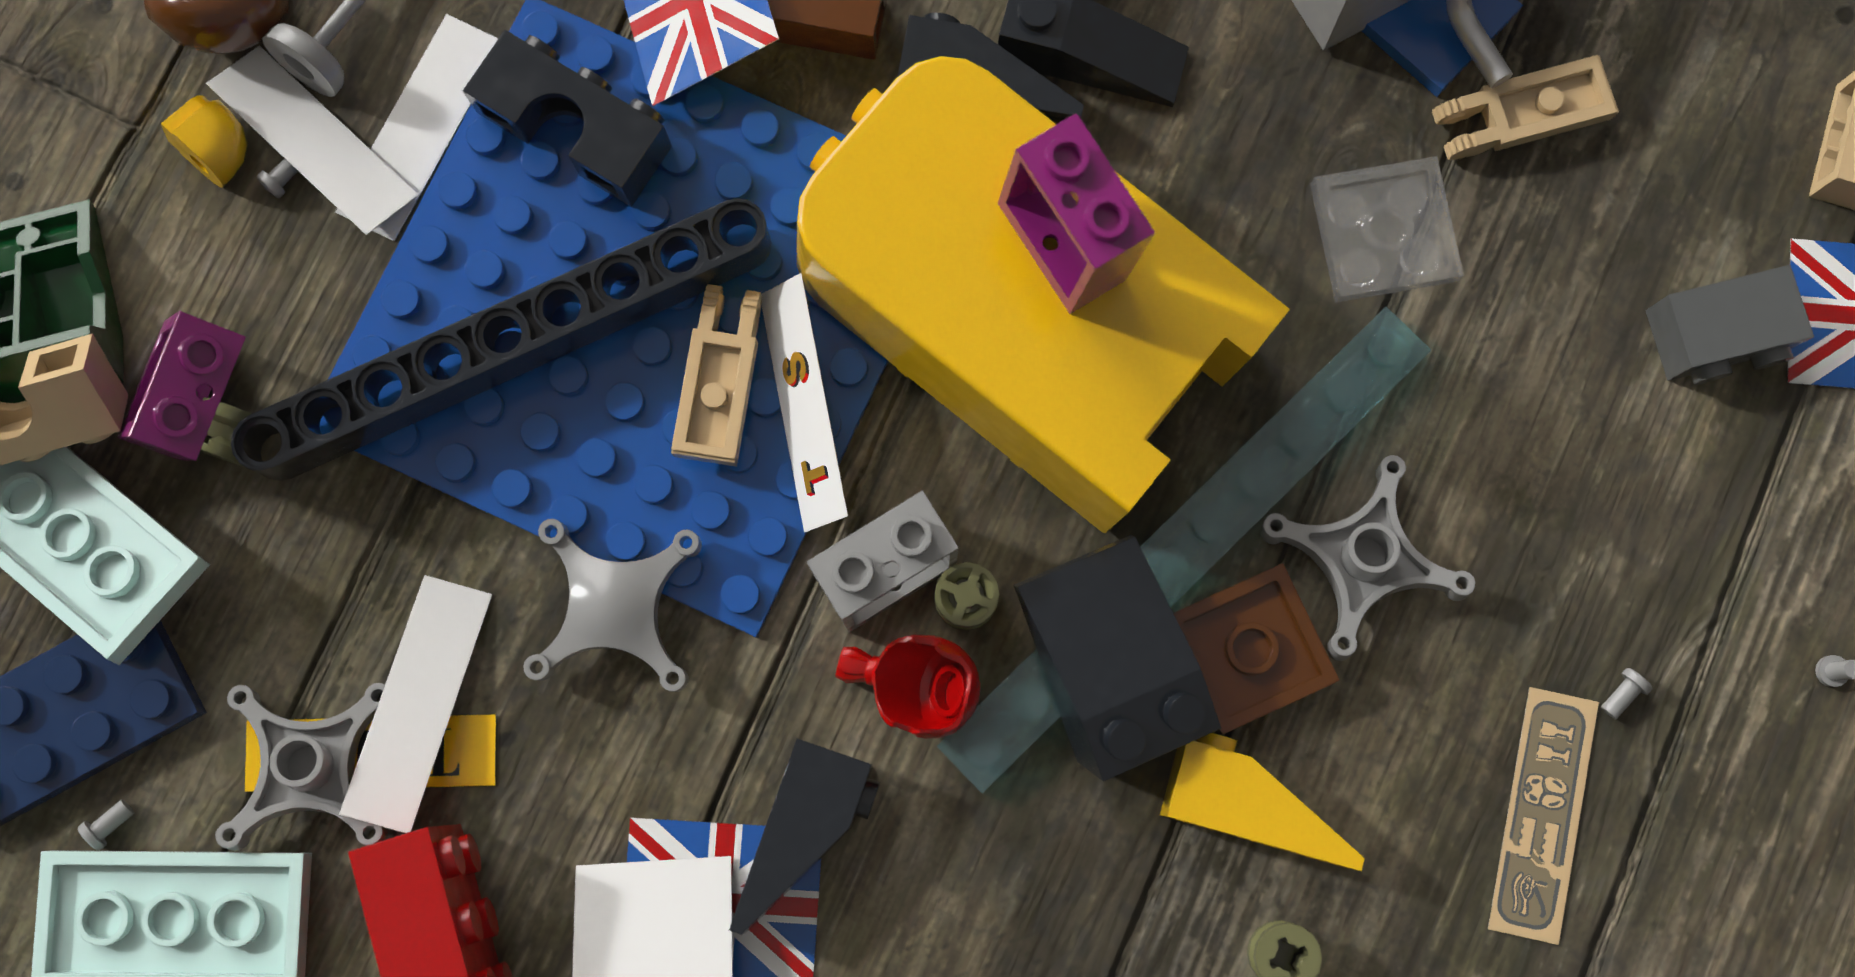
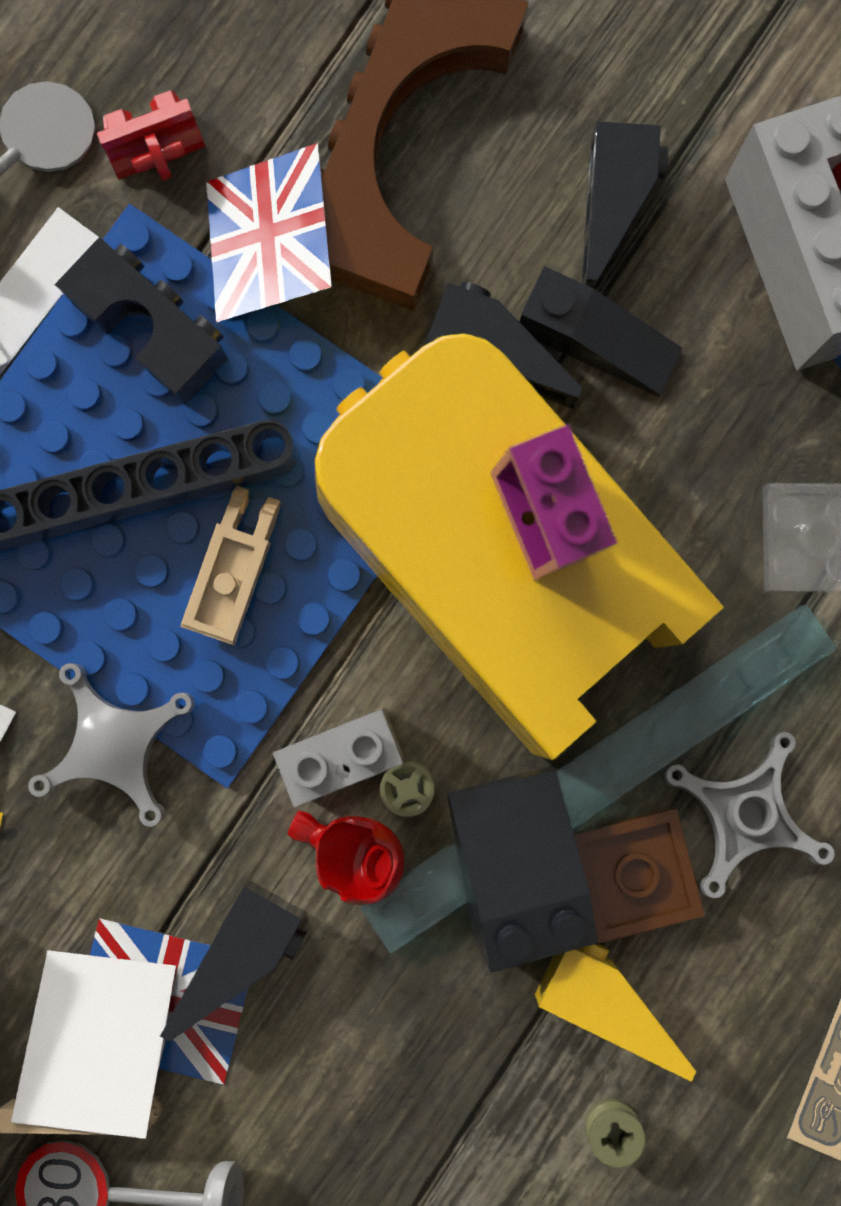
camera: 10 degrees right, 5 degrees up
white sticker [761,273,848,533] -> none

